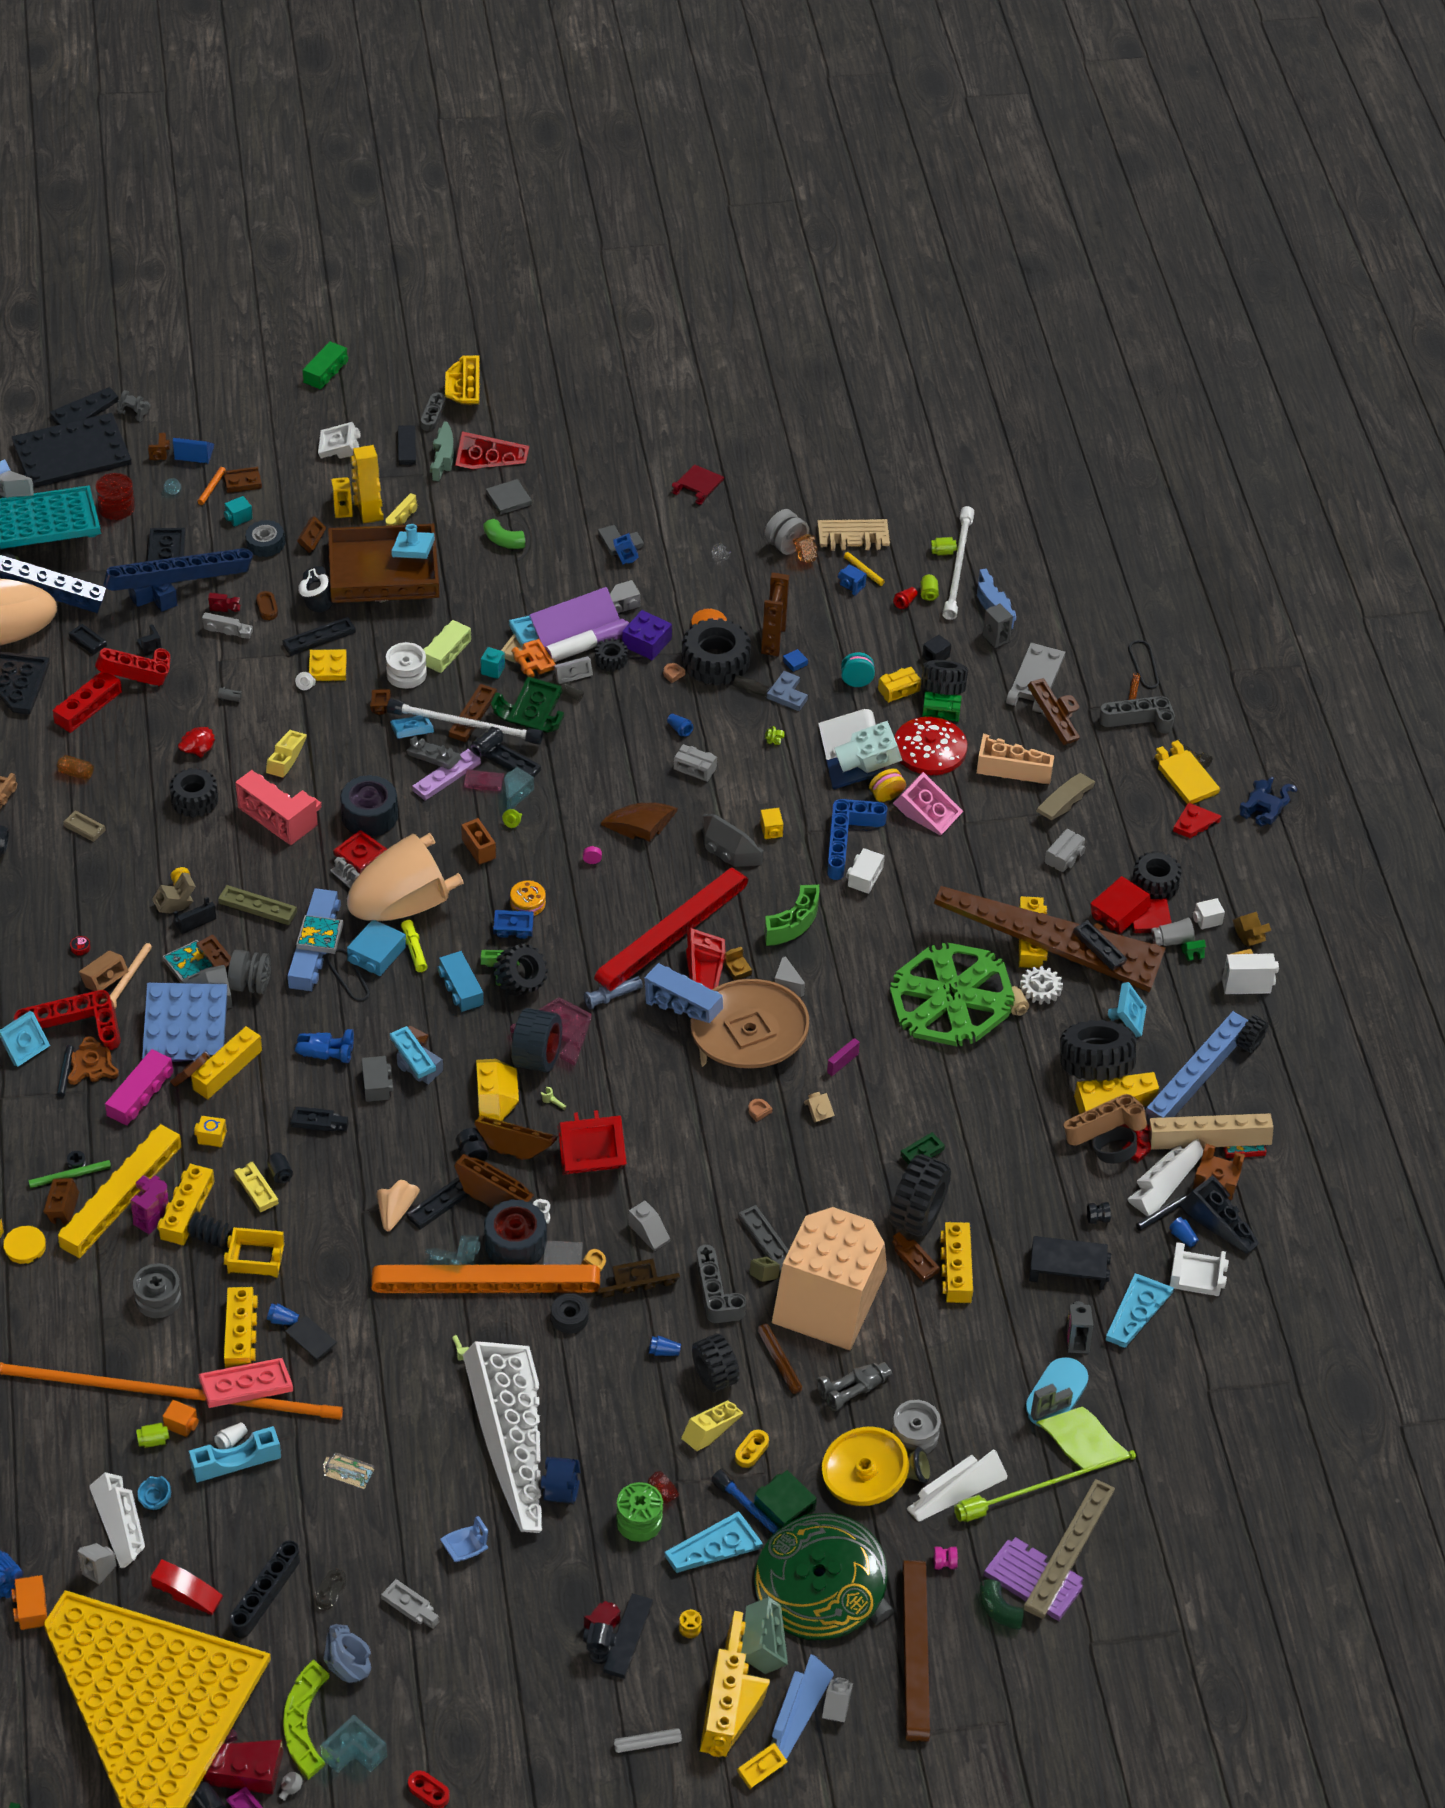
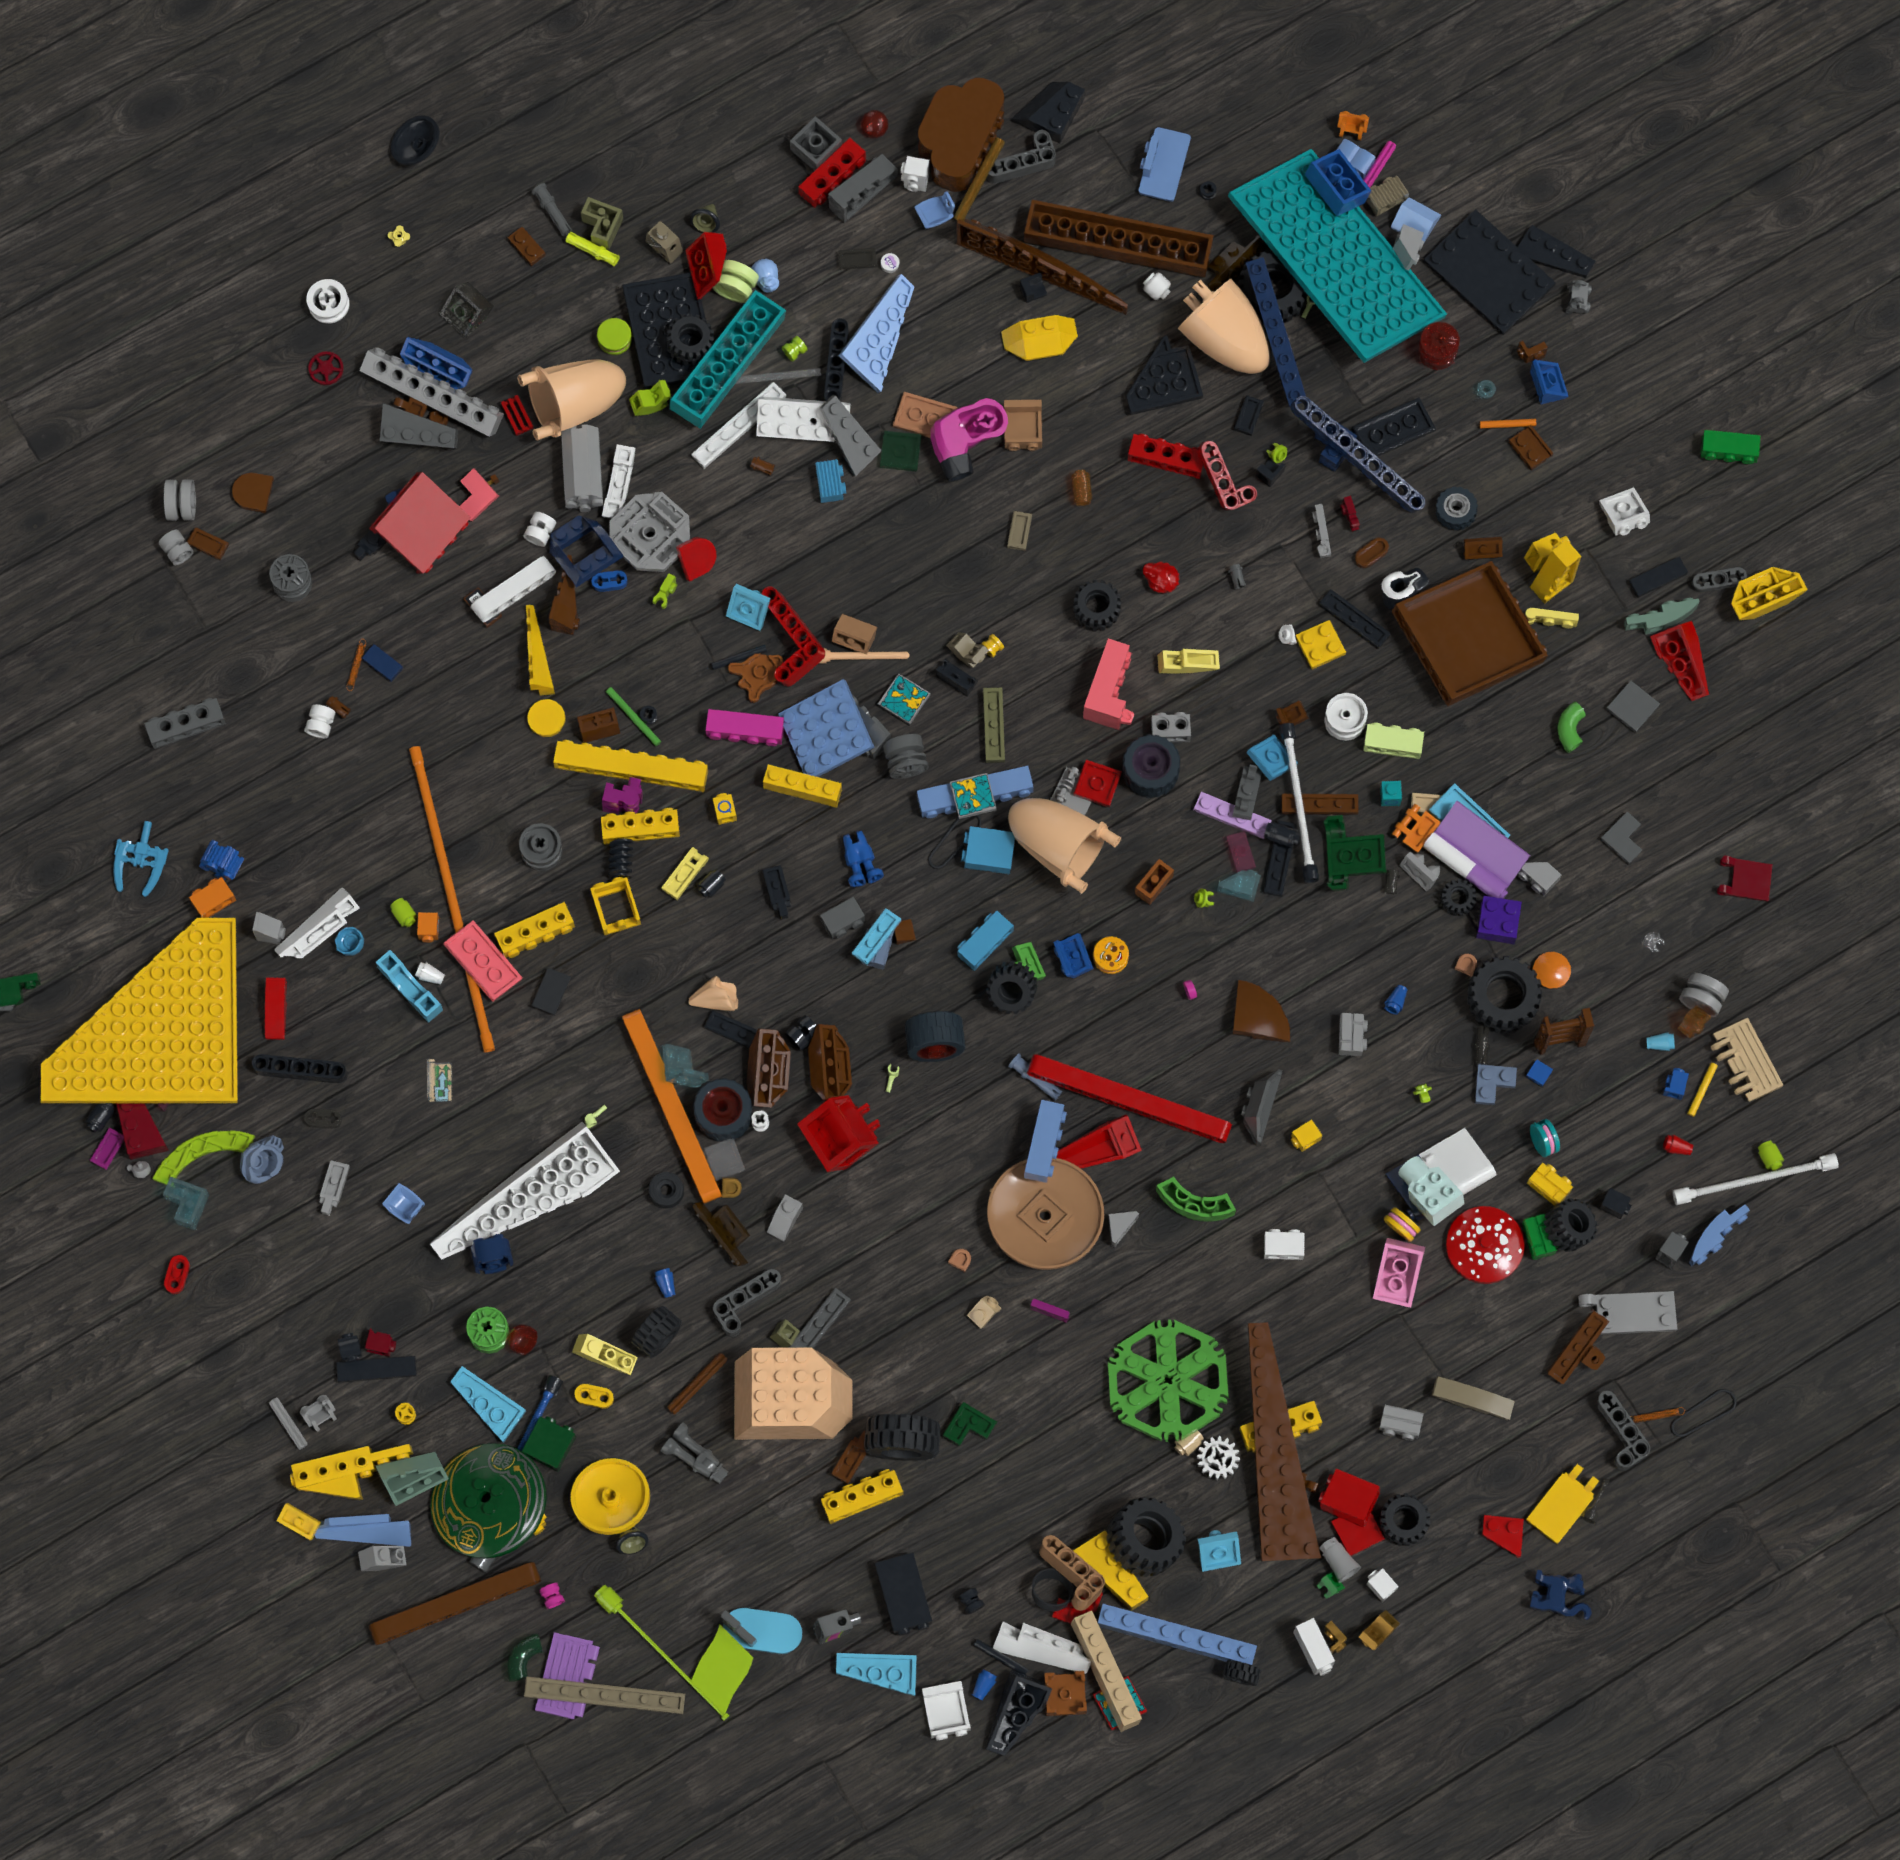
camera: 70 degrees right, 25 degrees up
tile [70,936,91,955] -> none
reddish brown tile [170,1051,210,1086] -> none
reddish brown hinge [196,934,231,973] -> none
teal brick [224,496,253,526] -> none
blue cone [267,1303,300,1326] -> none
medium azure tile [392,524,435,559] -> none
neon yellow pin [401,920,428,972] -> none
yellow wedge [476,1059,519,1121] -> none
clear pink wing [510,997,592,1066] -> none
blue brick [613,533,639,564] -> none
pearl gold bracket [724,947,752,981] -> none
blue beam [827,799,887,880] -> none
light grey wheel [892,1400,941,1455] -> none
white wedge [907,1449,1007,1521] -> none
lime brick [920,575,939,601] -> none
light nougat wedge [977,734,1054,784] -> none
black tile [1073,920,1127,971] -> none
none -> light grey piece [300,1395,337,1432]
none -> light grey brick [1151,712,1191,742]
none -> lime plate [1267,443,1287,463]
none -> medium azure cone [1647,1032,1675,1051]

